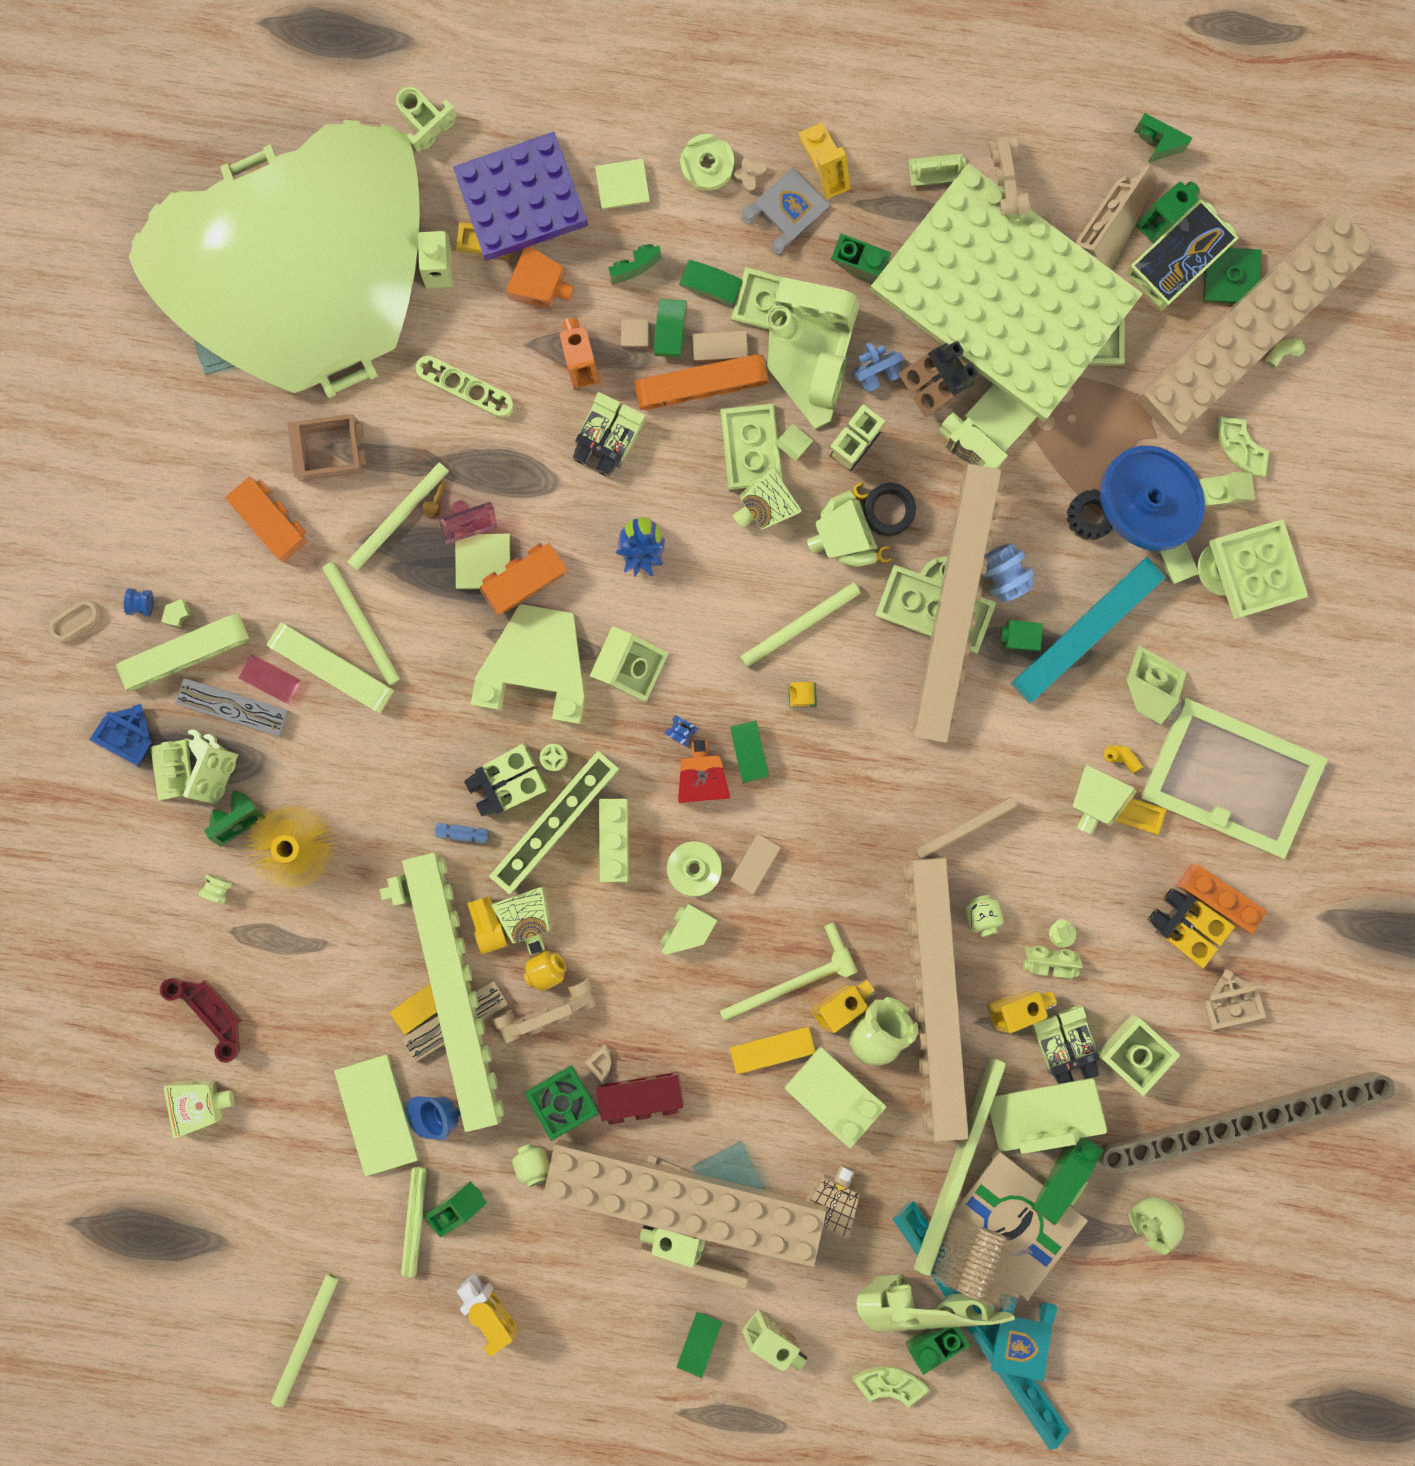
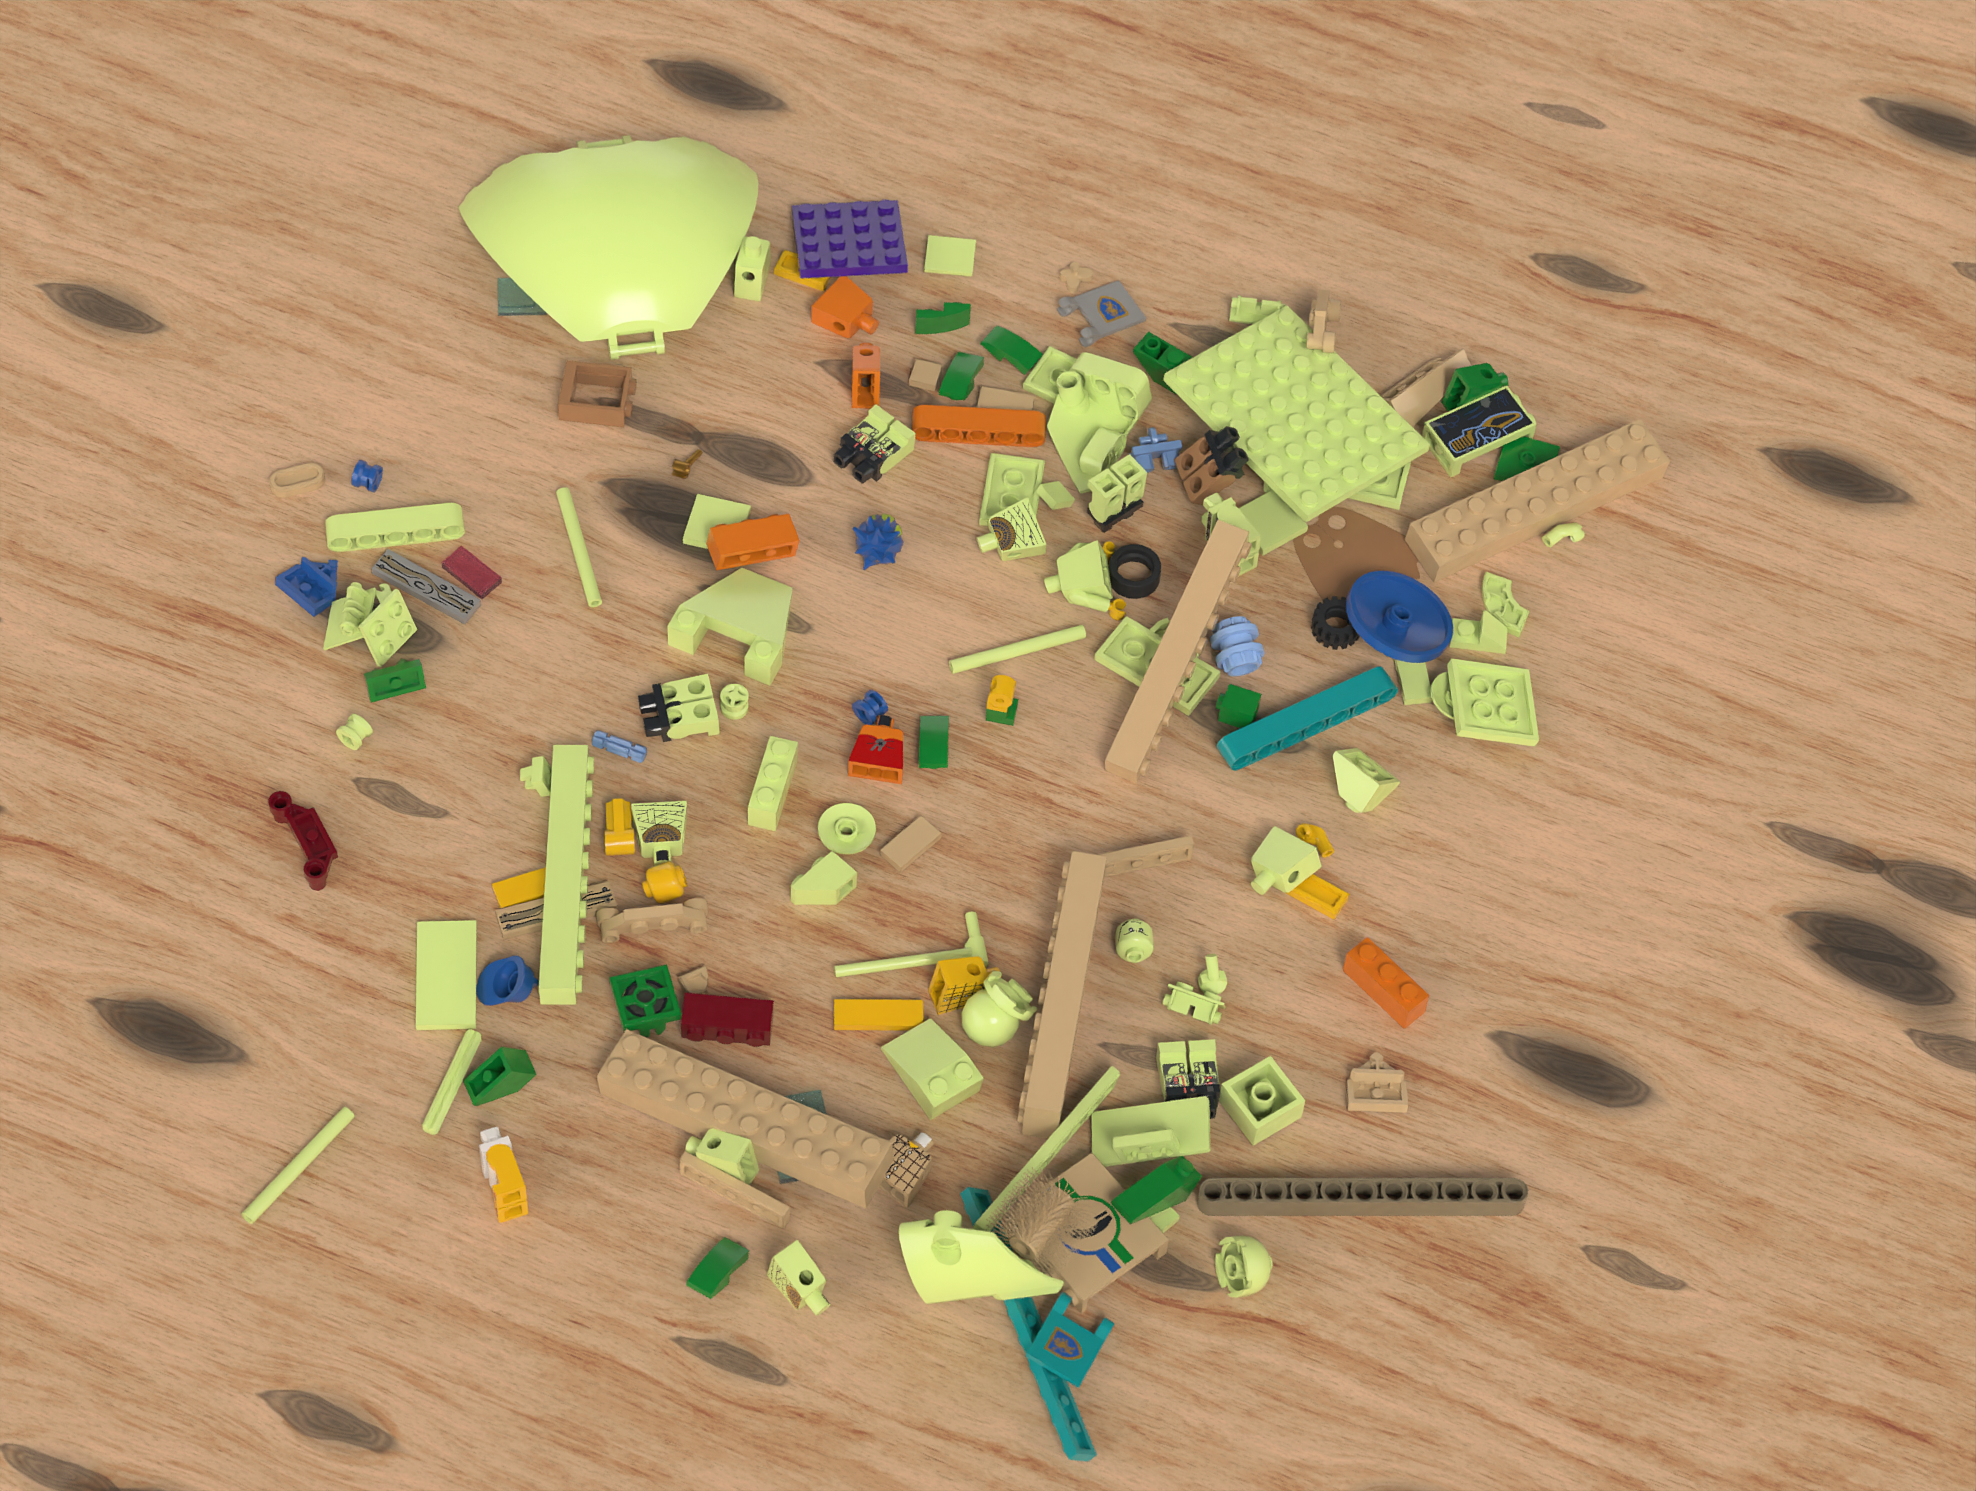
camera: 10 degrees right, 30 degrees down
yellowish green piece [161,599,192,628] -> none
yellowish green torso [163,1081,234,1138] -> none
orange brick [225,476,308,563] -> none
yellow piece [245,804,339,890] -> none
yellowish green beam [267,622,395,714] -> none
yellowish green piece [347,462,449,571] -> none
yellowish green pin [396,87,457,153] -> none
yellowish green beam [416,356,514,418] -> none
clear pink tile [439,500,497,544] -> none
yellowish green brick [489,751,620,894] -> none
yellowish green head [512,1144,550,1187] -> none
yellowish green slope [590,626,669,702] -> none
yellowish green plate [680,134,734,191] -> none
yellow bracket [798,122,851,200] -> none
yellowish green tile [852,1366,930,1408] -> none
green slope [905,1327,971,1375] -> none
yellow torso [986,990,1057,1033] -> none
green slope [1134,113,1192,162] -> none
clear door [1140,696,1330,859] -> none
yellow hips [1147,888,1235,969] -> none

